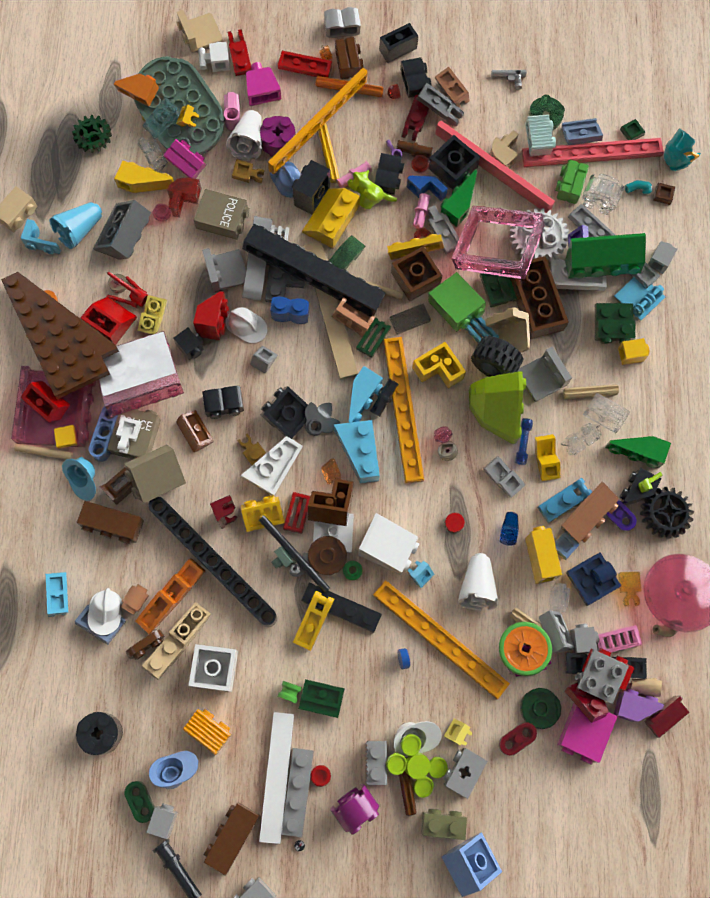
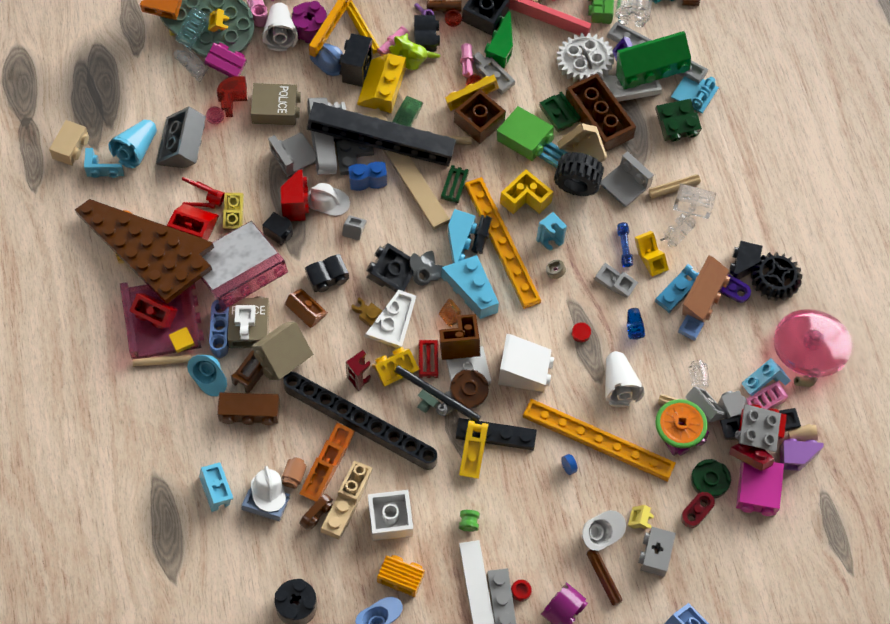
camera: 15 degrees left, 10 degrees down
dark green gear [72,115,112,153] -> none
dark tan tile [108,274,128,293] -> none
yellow slope [114,160,175,193] -> none
pearl gold plate [232,159,265,184] -> none
dark green plate [298,679,345,718] -> none
nougat hinge [332,297,375,336] -> none
green plate [343,561,363,581] -> none
light grey brick [365,741,387,785] -> none
lime piece [386,734,448,798] -> none
clear smoke tile [390,303,431,334] -> none
blue slope [406,176,448,201] -> none
medium azure tile [408,561,435,588] -> none
olive brick [421,809,467,840] -> none
clear pink plate [434,426,453,443] -> none
clear pink window [452,206,545,279] -> none
lime brick [468,371,526,444] -> none
yellow brick [525,526,562,584] -> none
dark blue plate [566,552,621,606] -> none
green slope [605,436,671,468] -> none
yellow brick [618,338,650,365] -> none
clear yellow plate [618,572,642,606] -> none
lime hand [639,472,663,493] -> none
dark red panel [644,695,690,738] -> none
light grey brick [648,241,677,274] -> none
none -> medium azure hinge [536,212,567,250]
none -> medium azure bracket [742,358,791,396]

